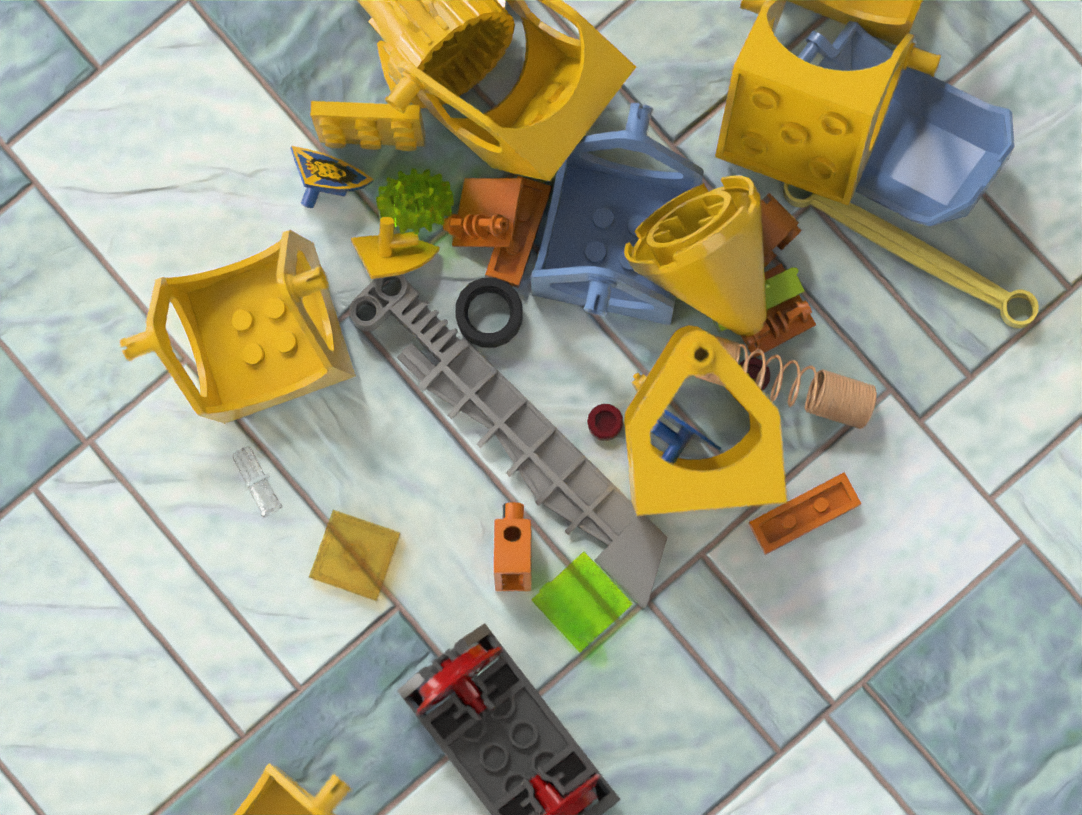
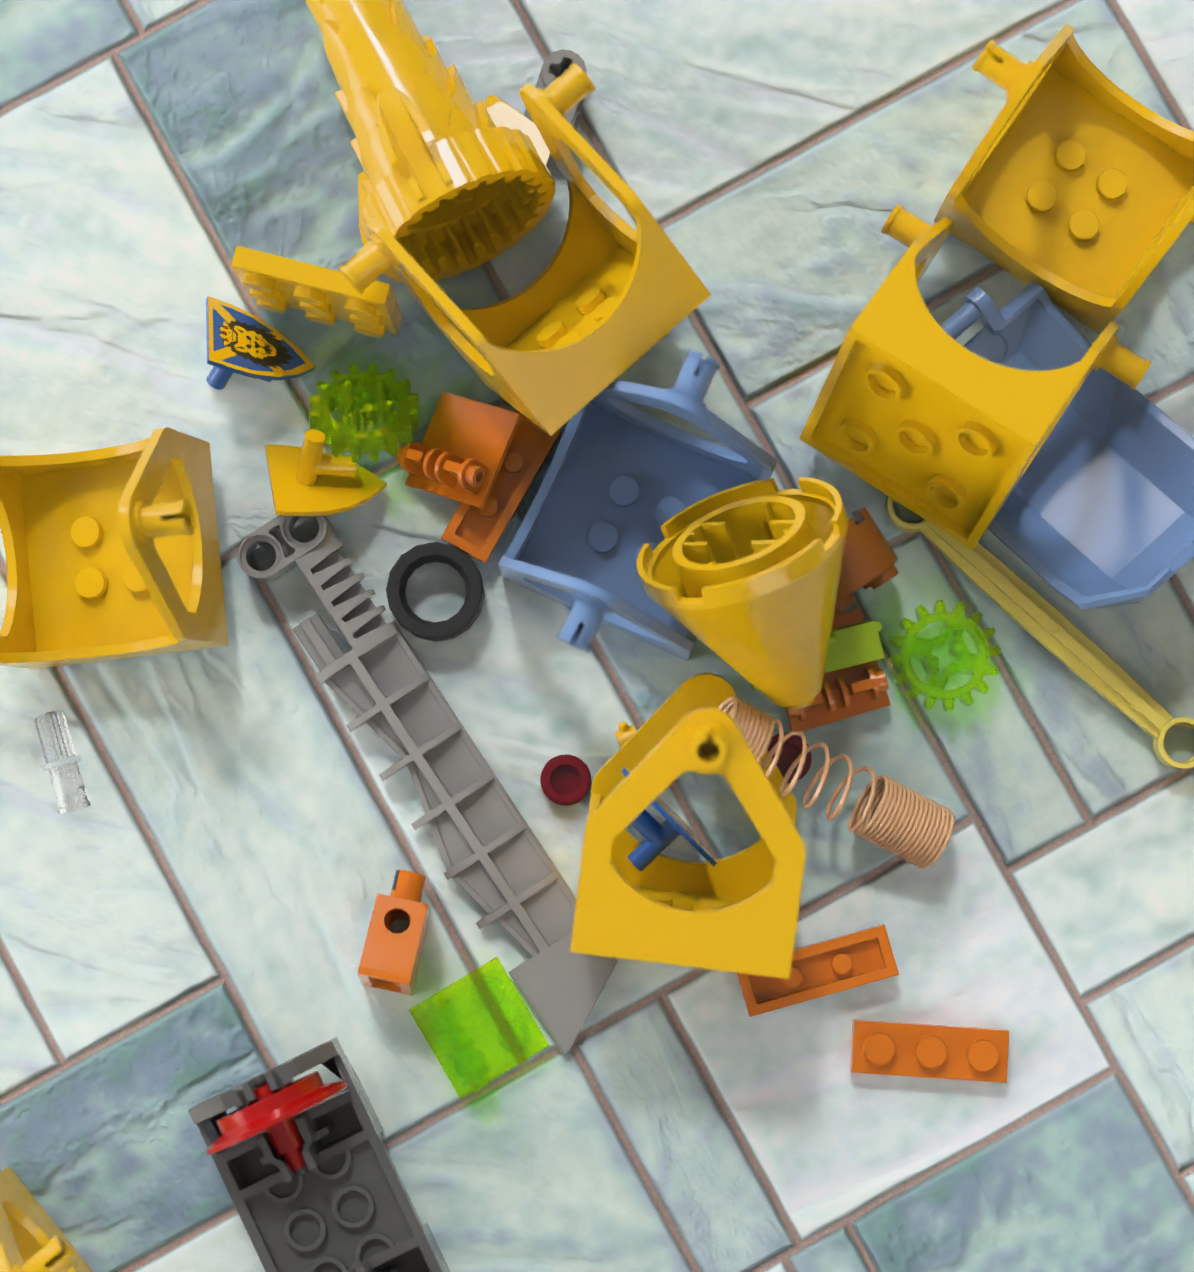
camera: 10 degrees right, 5 degrees up
clear yellow plate [309,510,401,602] -> none
none -> orange plate [850,1019,1009,1083]
none -> clear neon green gear [887,600,1001,712]

